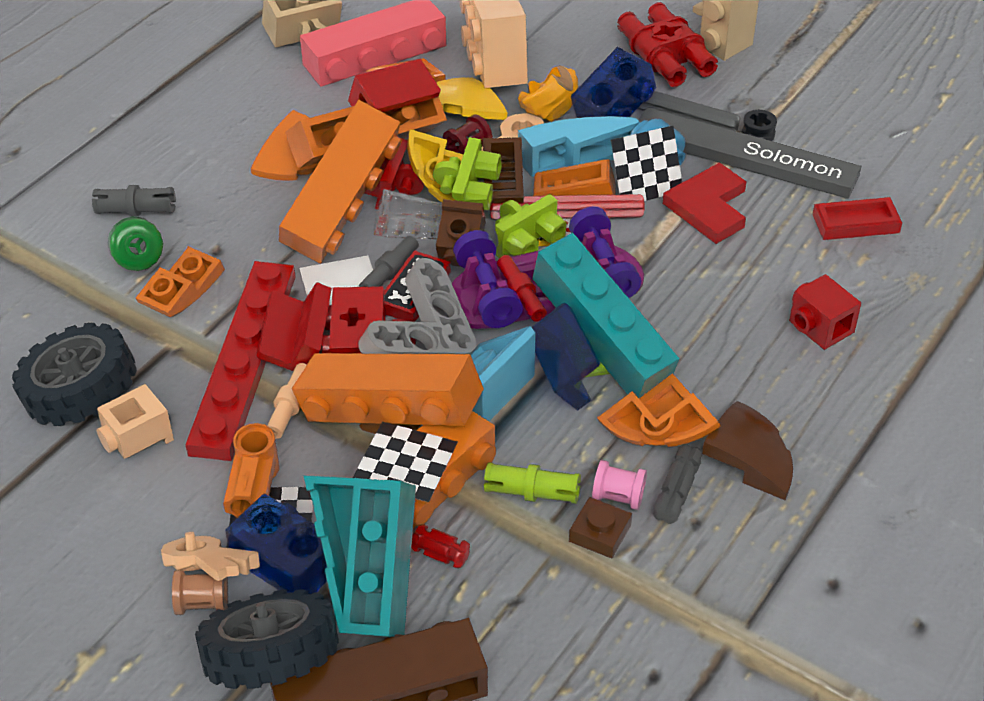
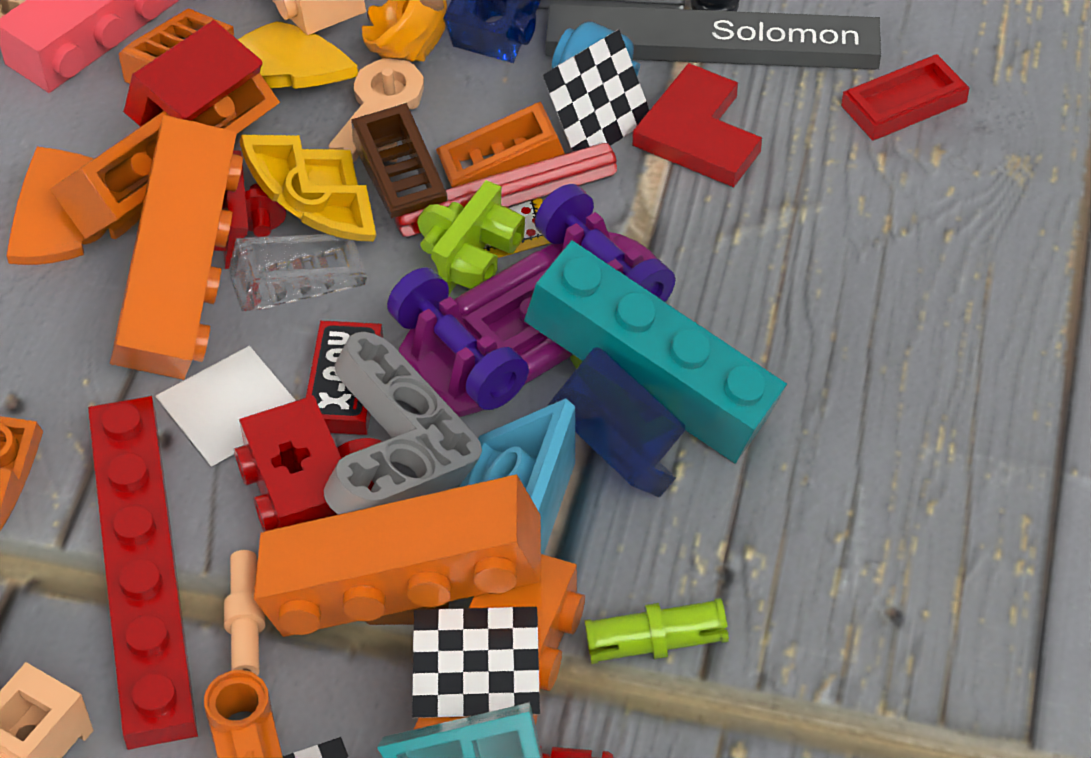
camera: 20 degrees left, 5 degrees up
red panel [256,282,332,371] -> none
dark grey bar [359,236,419,287] -> none
lime hips [433,137,502,210] -> none
reddish brown brick [436,199,486,267] -> none
dark red bush [442,114,493,155] -> none
red bar [497,255,547,322] -> none
medium azure slope [518,116,640,177] -> none
reddish brown plate [569,497,632,559] -> none
bright pink bush [592,460,647,510] -> none
orange brick [597,373,721,447] -> none
dark grey axle [653,444,702,524] -> none
reddish brown brick [702,401,793,500] -> none
red brick [789,274,862,350] -> none

